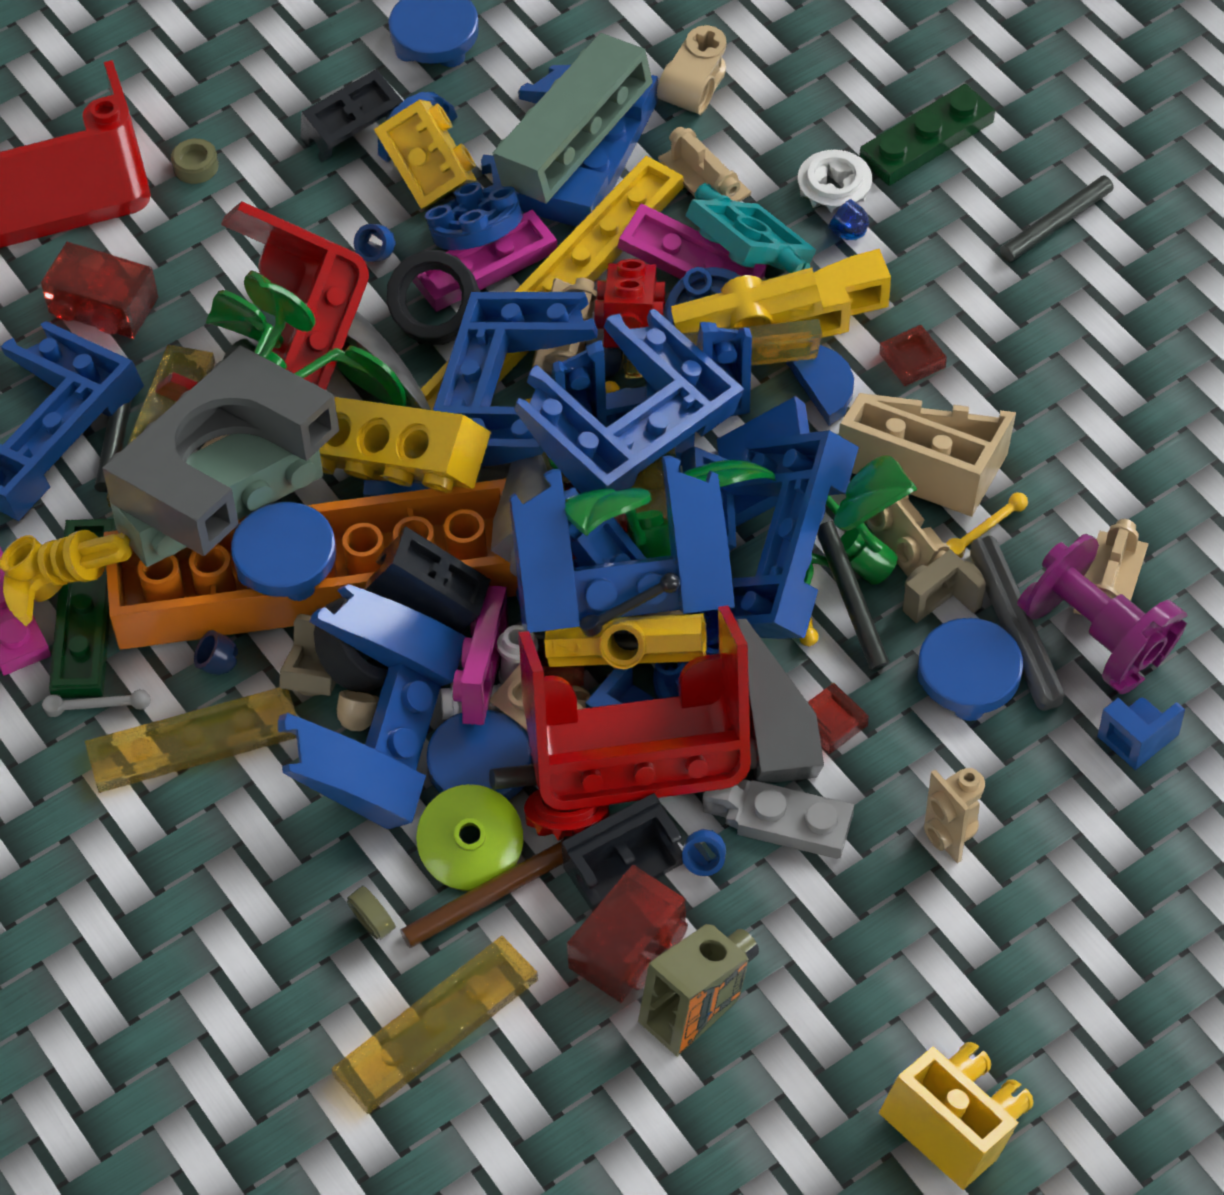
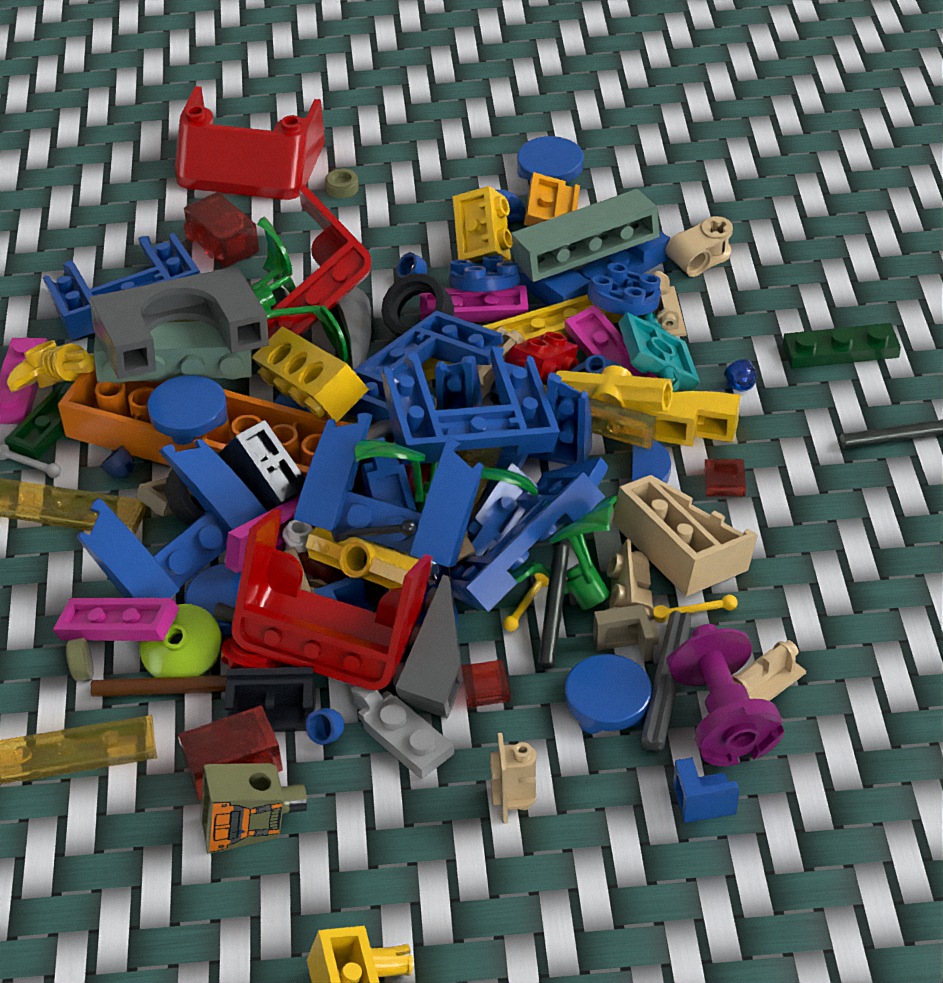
camera: 30 degrees right, 10 degrees down
black hinge [300,69,403,162] -> none
tan hinge [337,690,379,731] -> none
white gear [798,150,872,213] -> none
none -> dark pink plate [53,598,179,641]
none -> light orange plate [524,172,580,226]
none -> blue tile [587,263,661,316]

